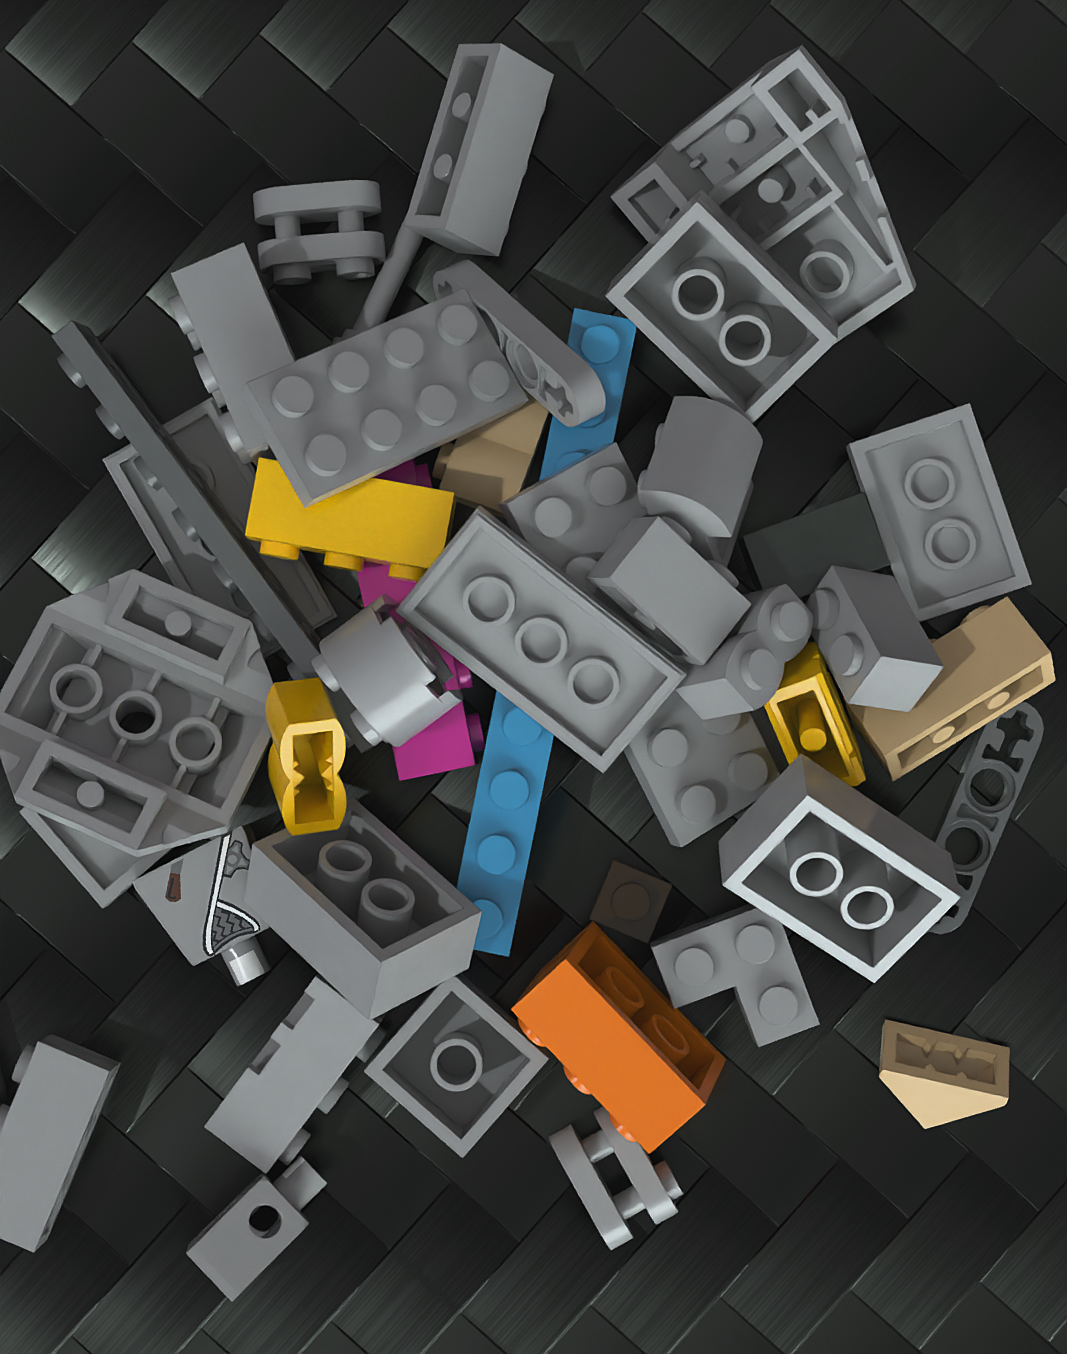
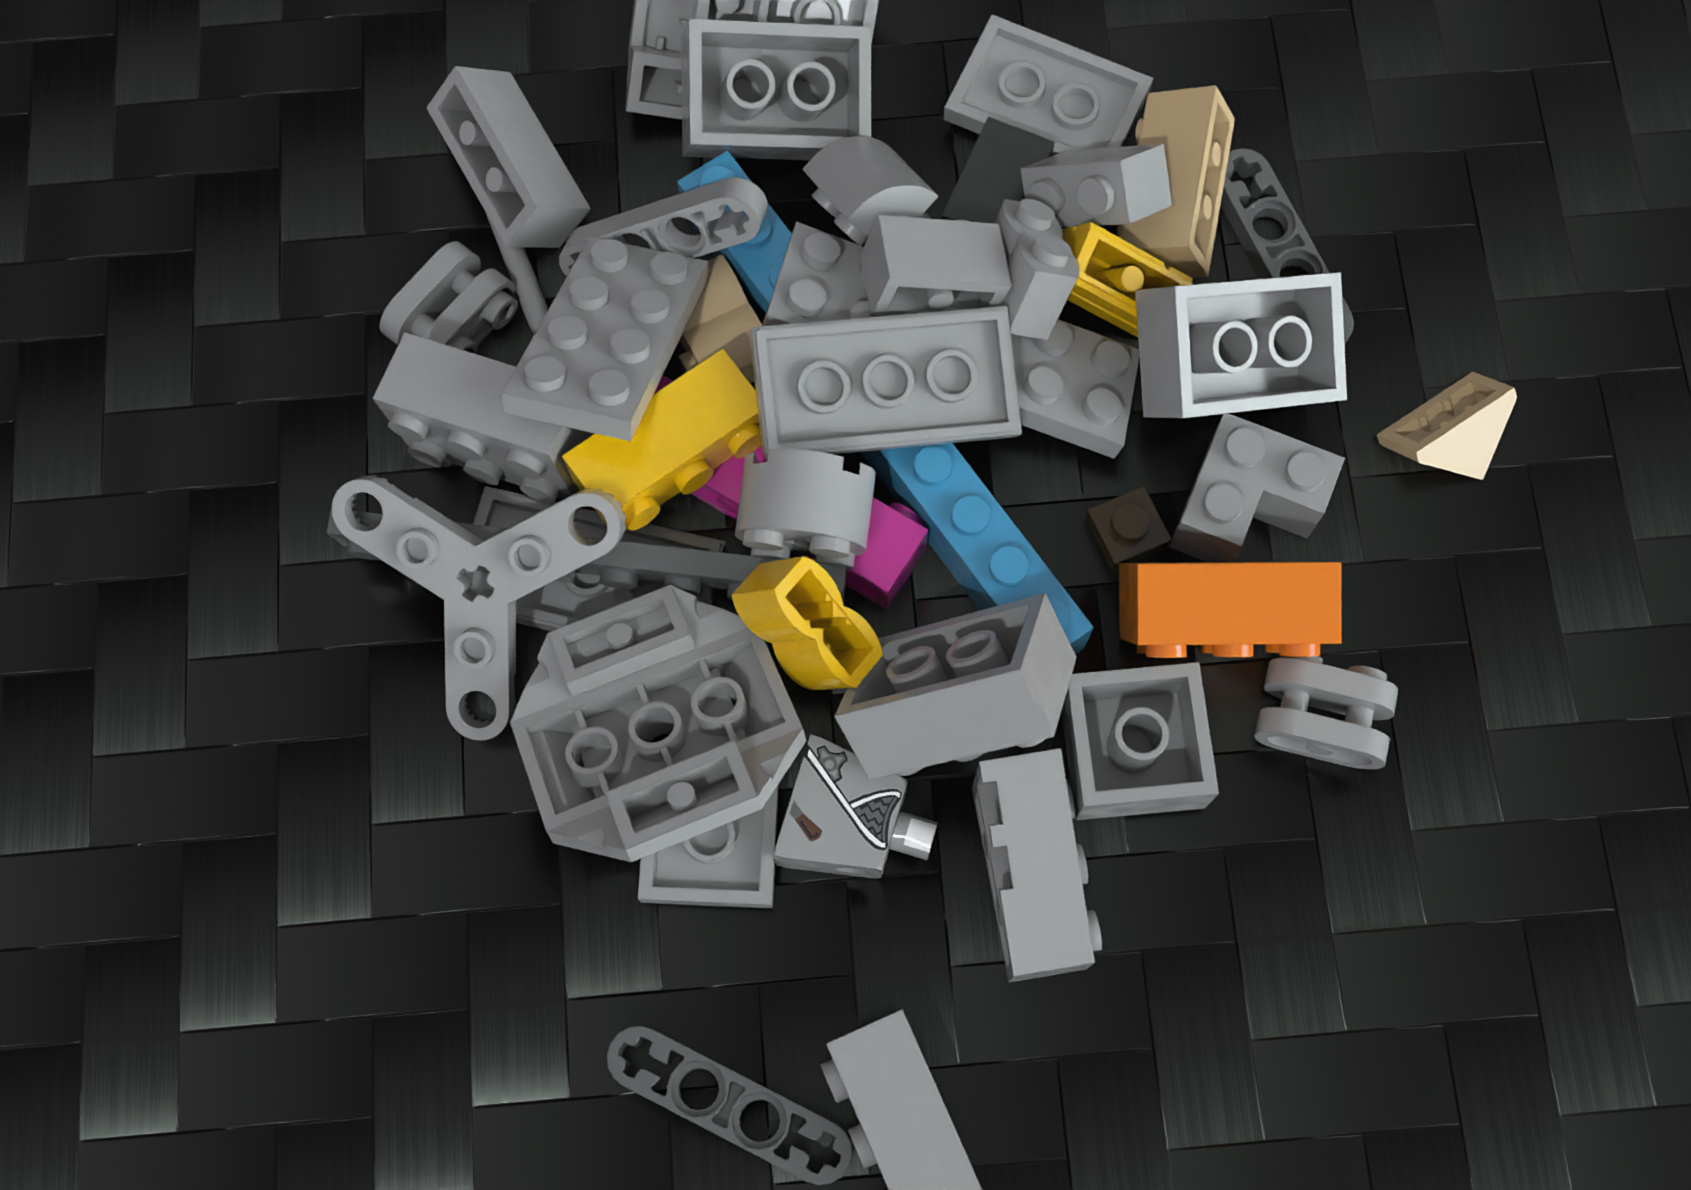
camera: 50 degrees left, 15 degrees down
light grey torso [186,1156,327,1302] -> none
none -> light grey piece [332,475,626,740]

